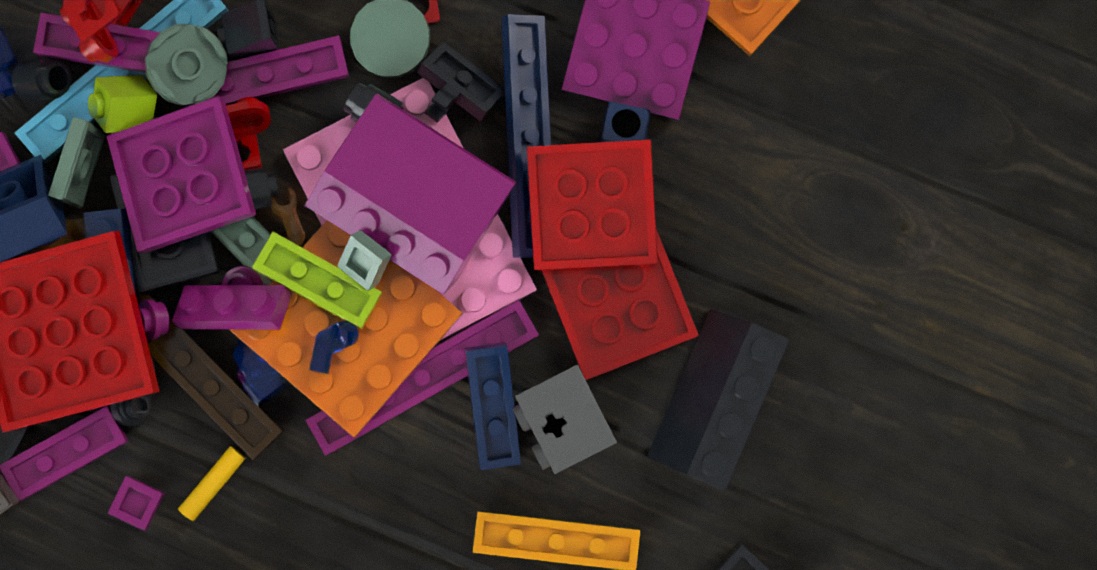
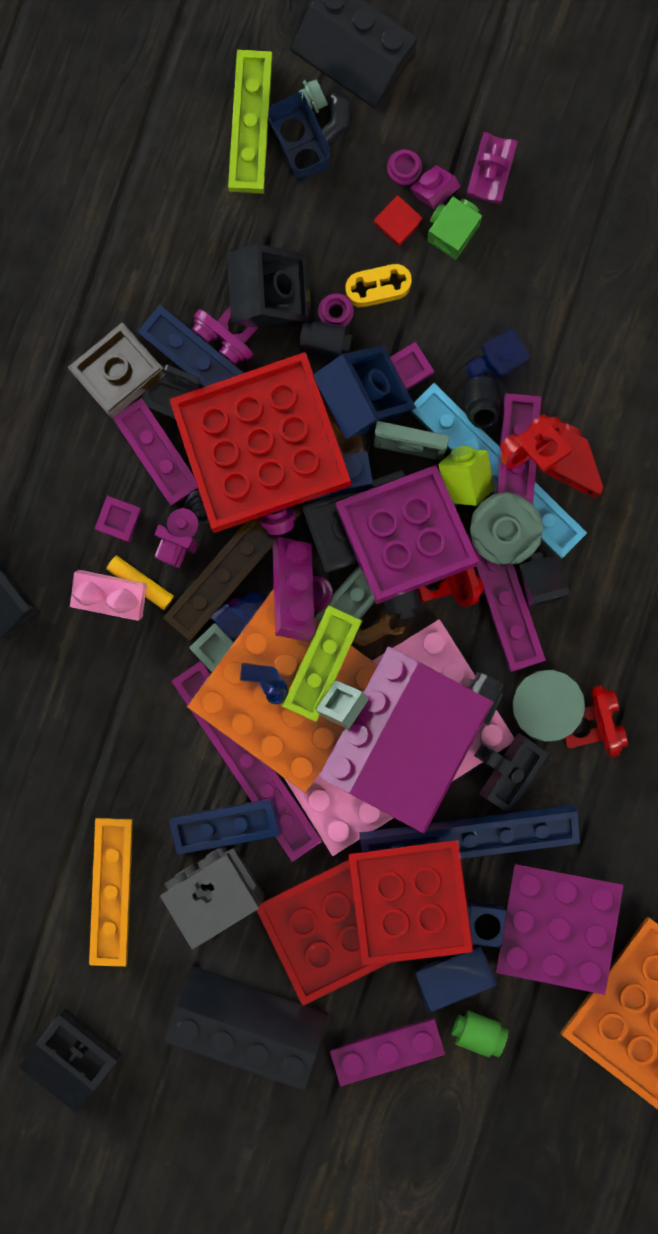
camera: 85 degrees right, 0 degrees up
none -> bright pink tile [70,570,147,621]
none -> magenta hips [154,508,199,569]
none -> sand green plate [189,623,234,672]
none -> magenta plate [330,1017,445,1087]
none -> dark blue piece [415,945,498,1013]
none -> bright green brick [451,1010,509,1058]

